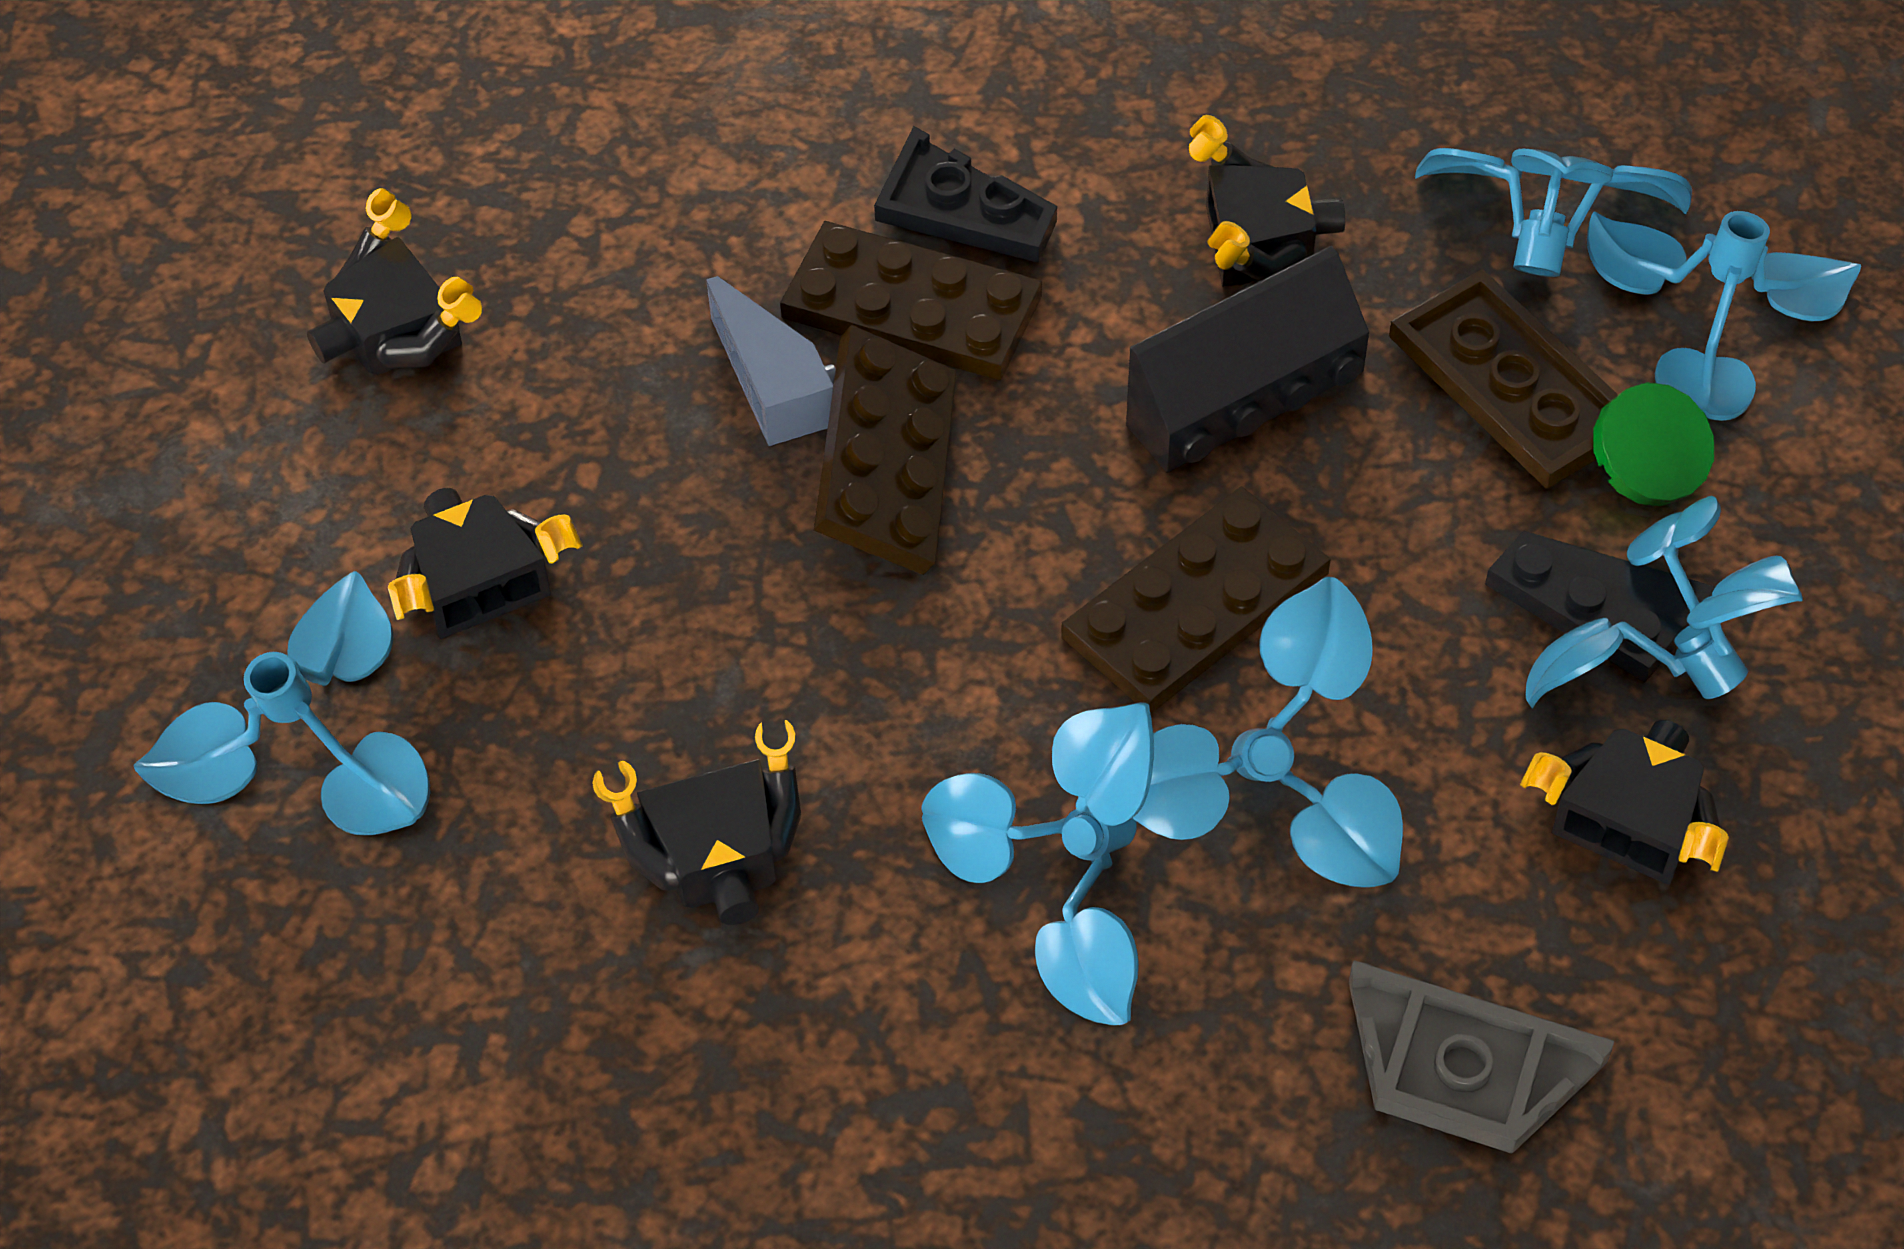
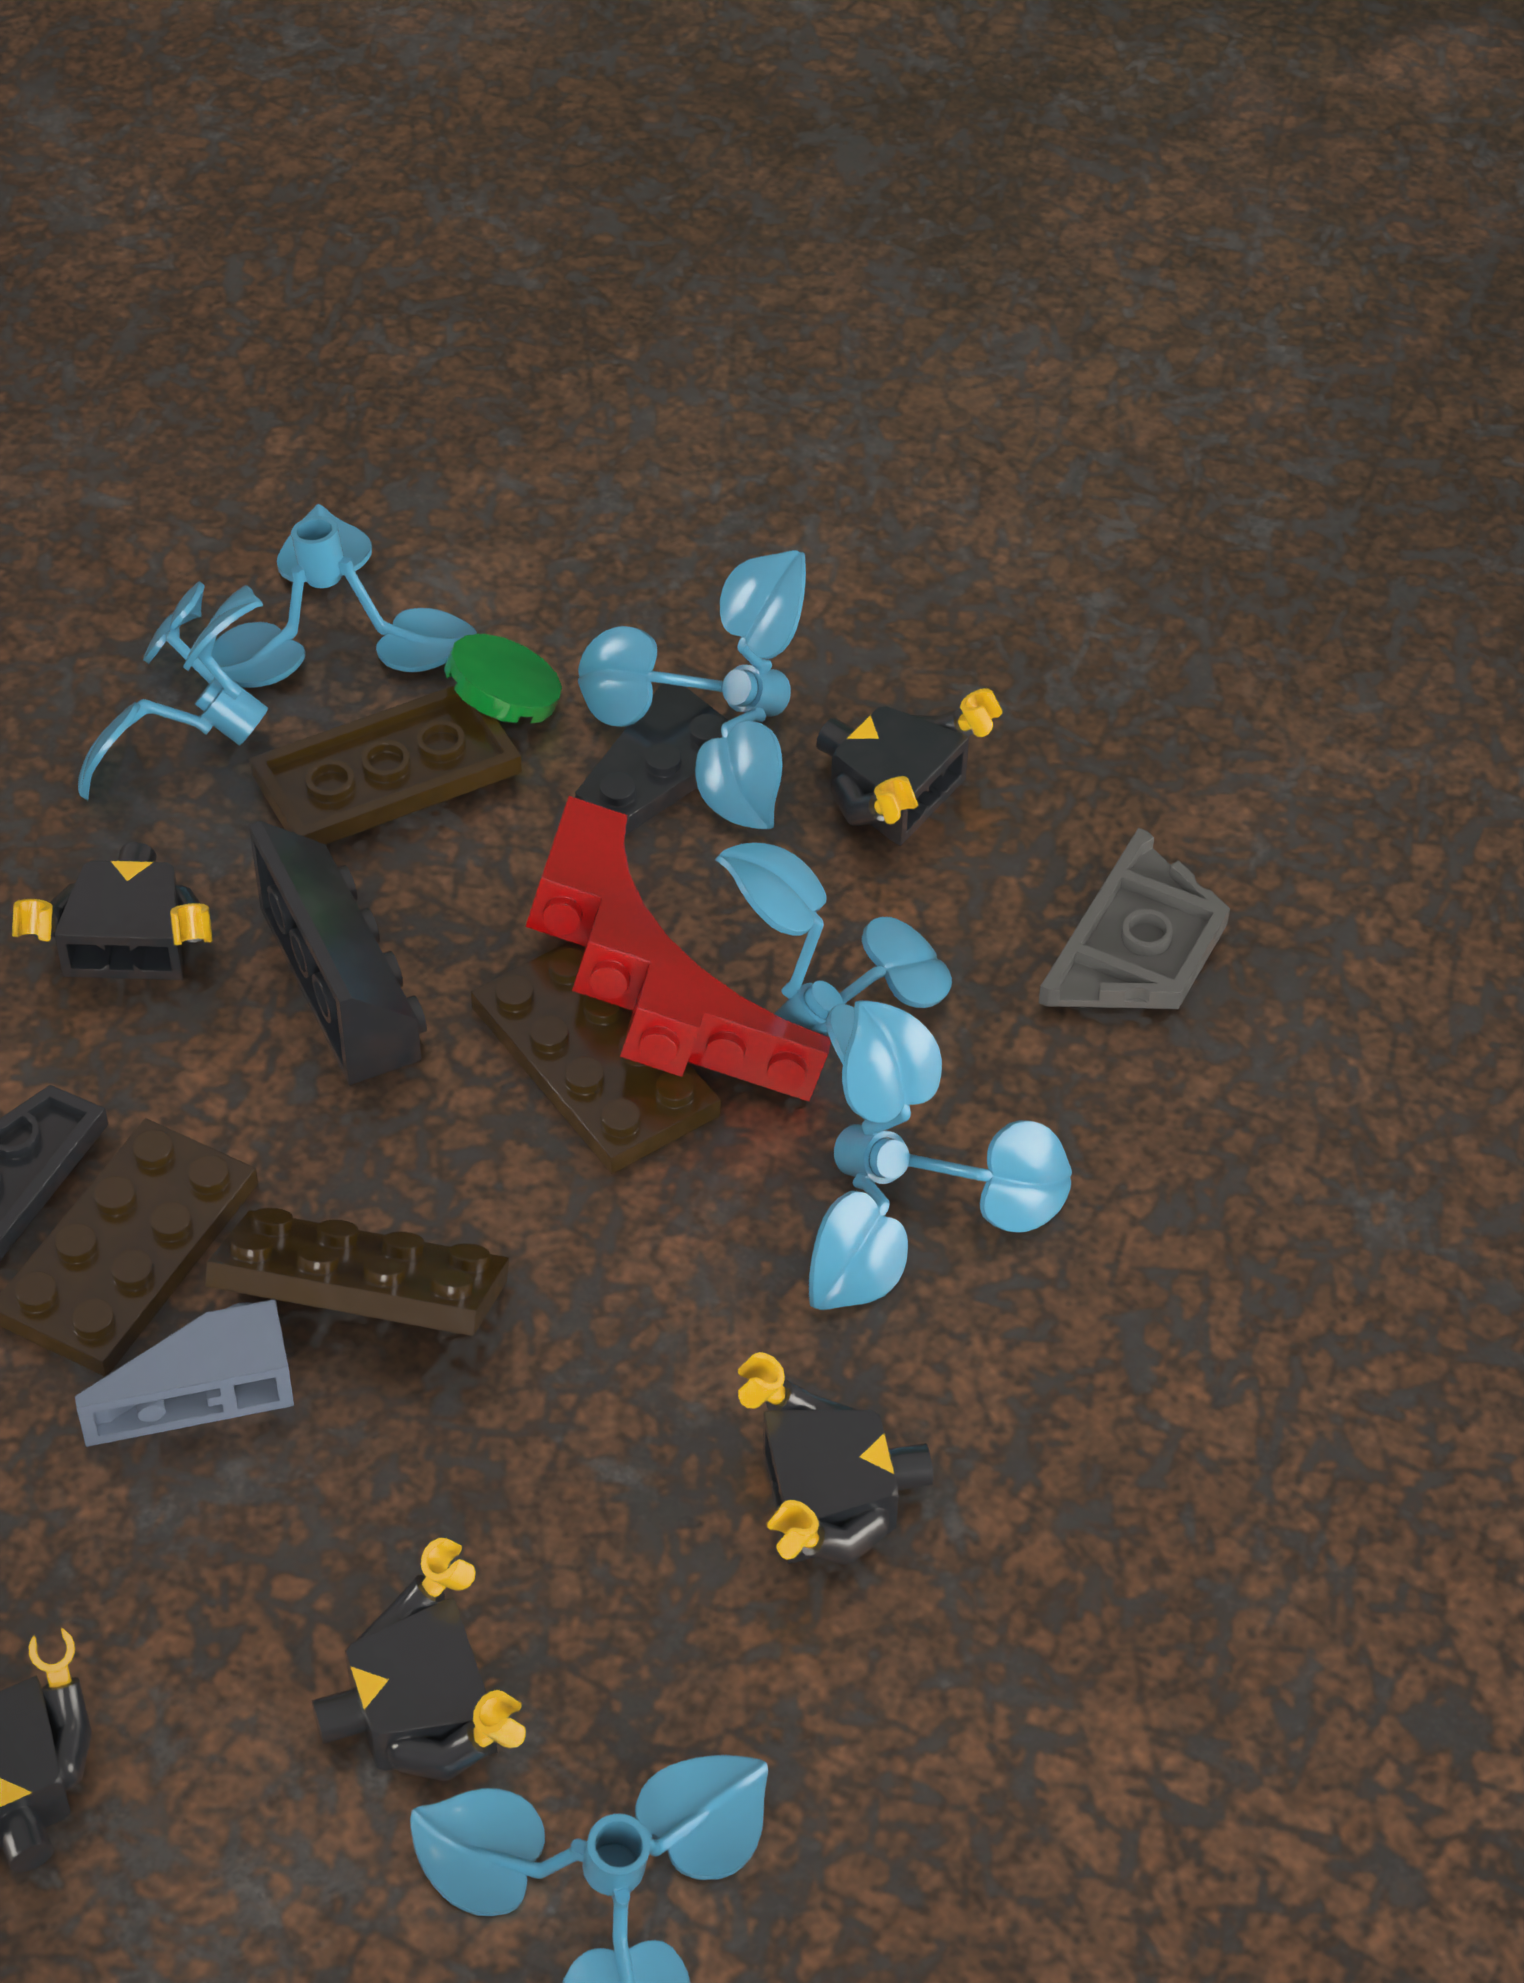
camera: 85 degrees left, 5 degrees down
none -> red arch [525,796,831,1102]

